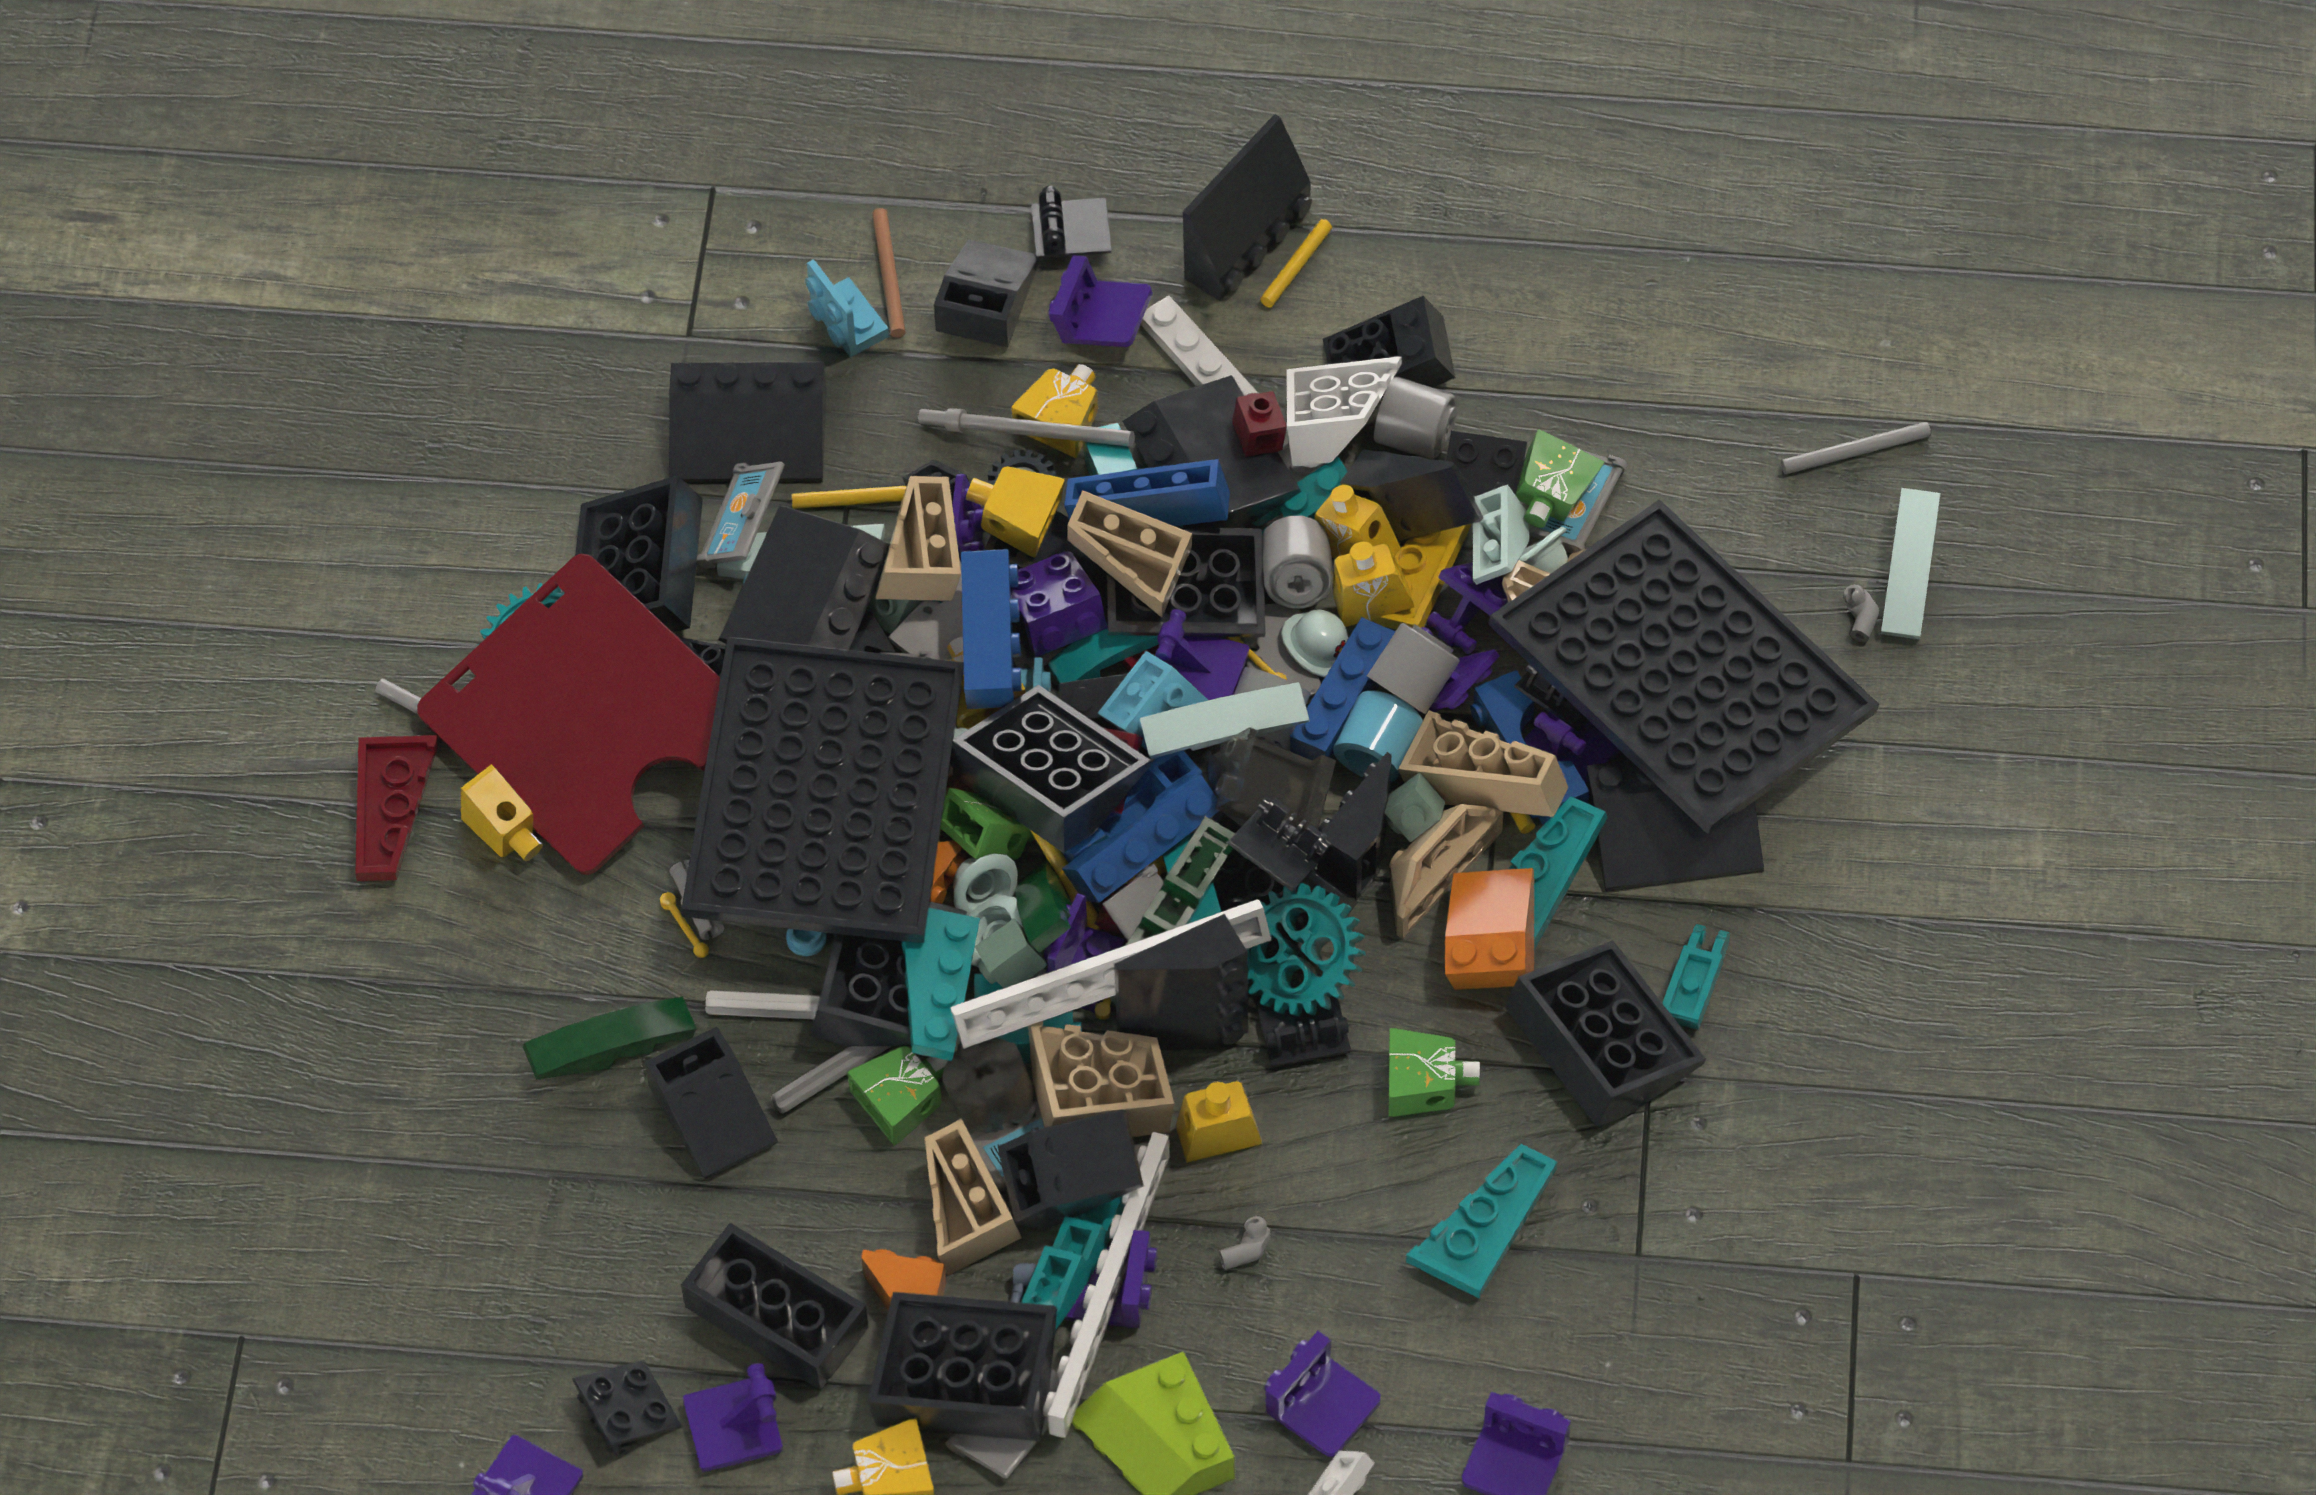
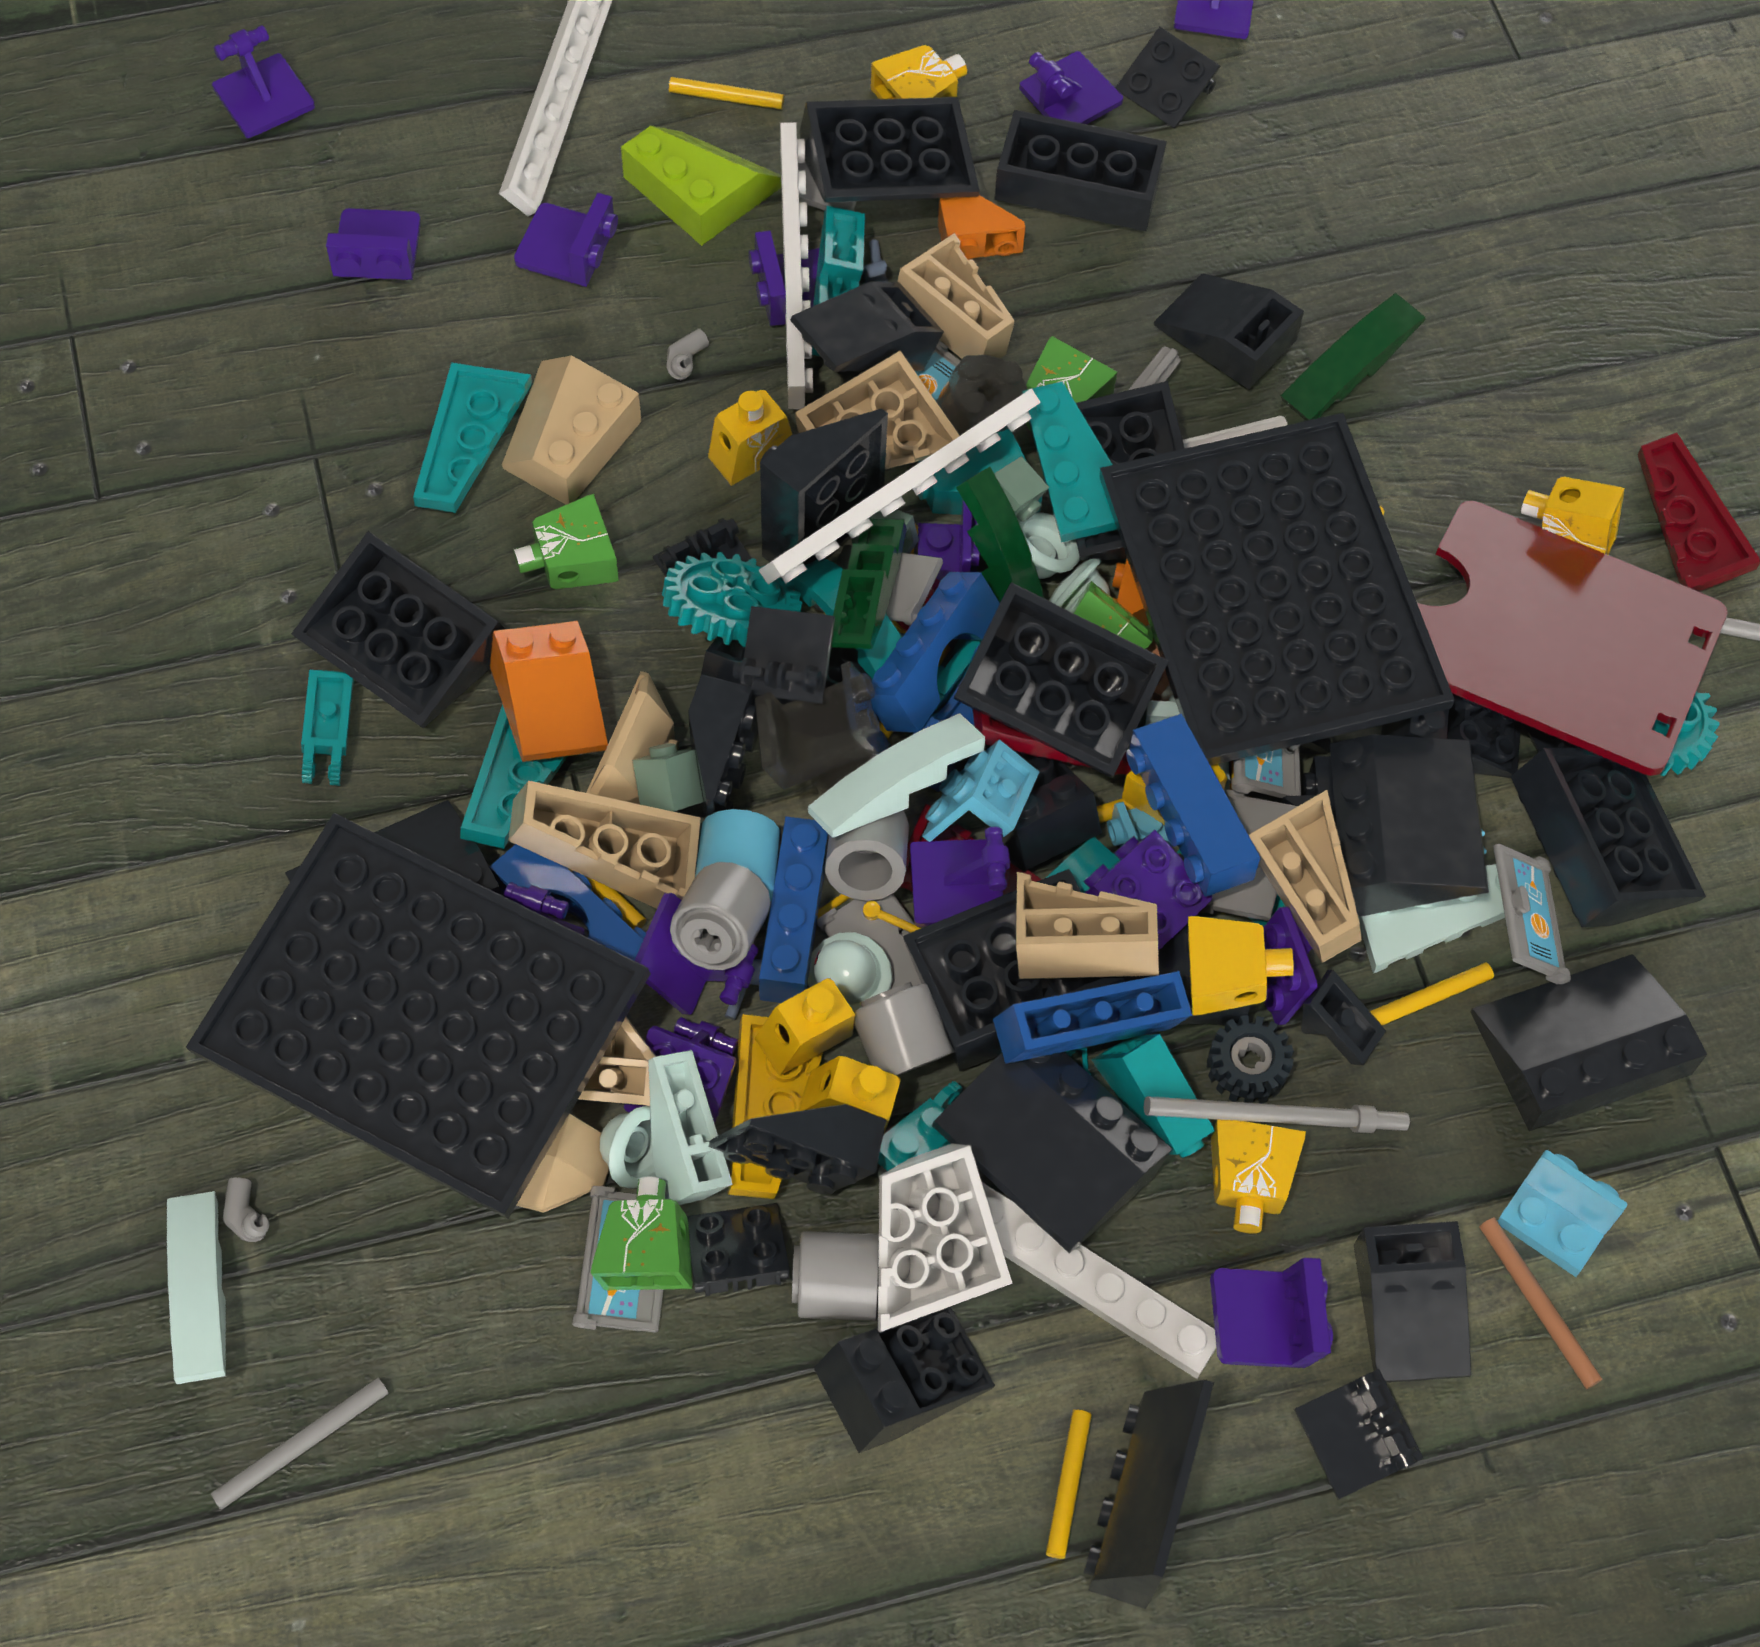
camera: 155 degrees right, 5 degrees up
dark red brick [1232,391,1287,457] -> none
none -> tan wedge [502,355,641,505]

